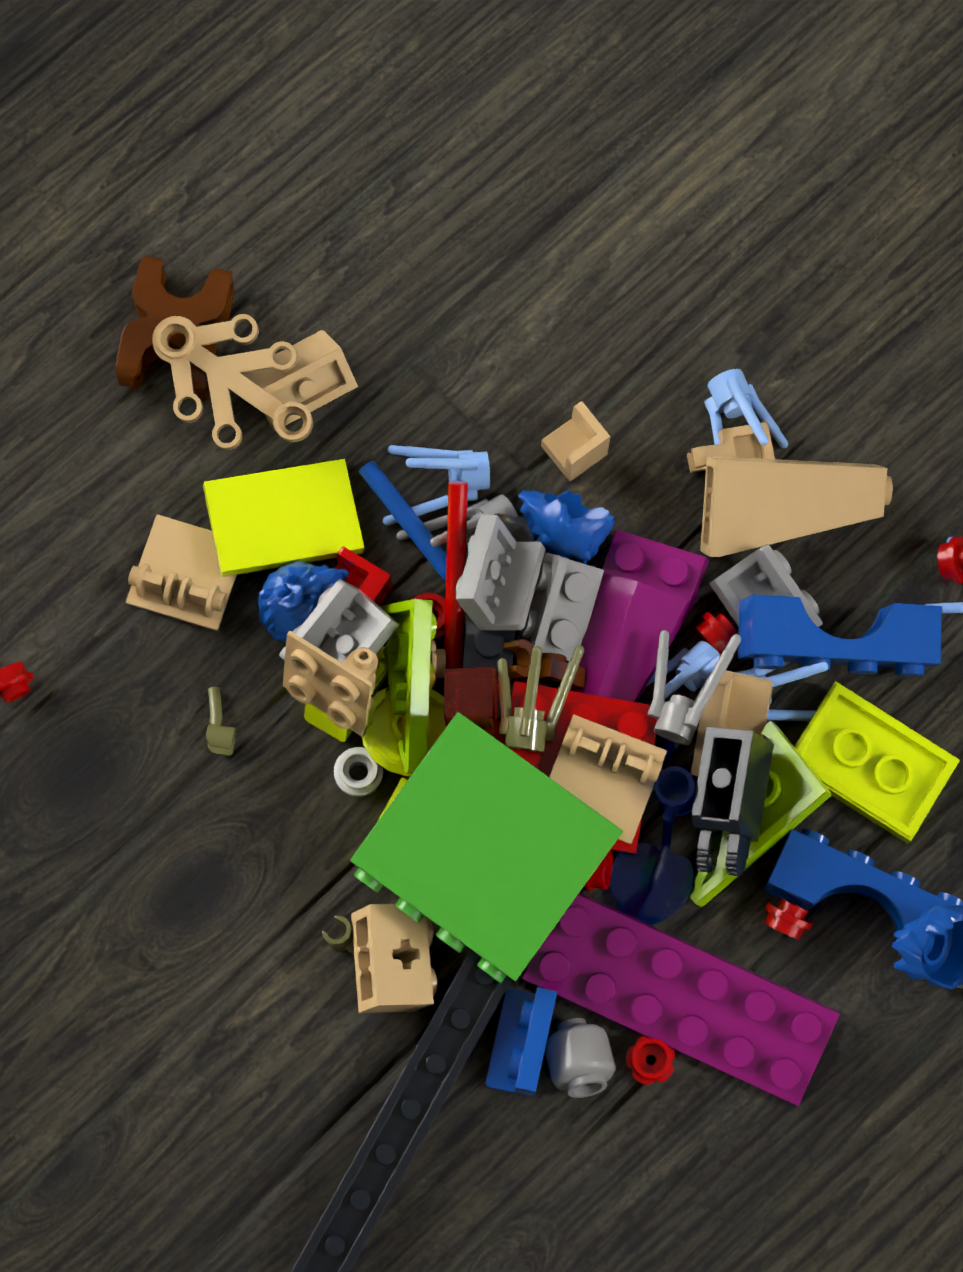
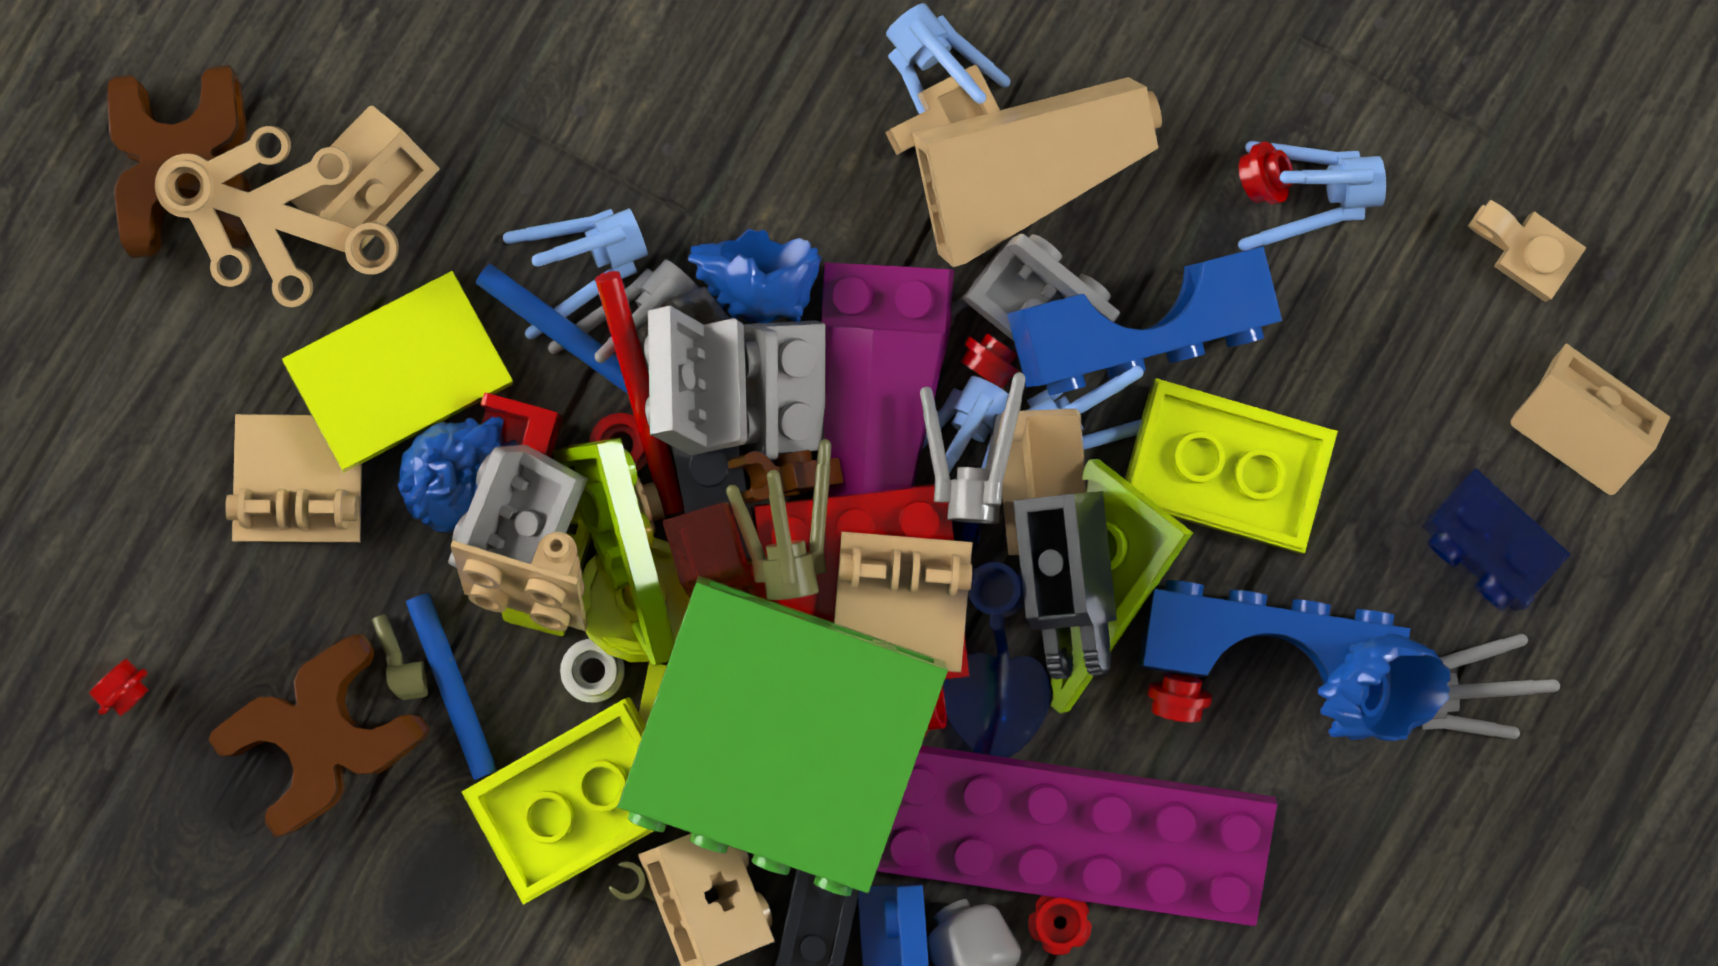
camera: 15 degrees left, 10 degrees up
tan panel [541,401,610,482] -> none
none -> reddish brown piece [209,634,430,838]
none -> blue bar [406,593,498,780]
none -> neon yellow tile [462,697,654,905]

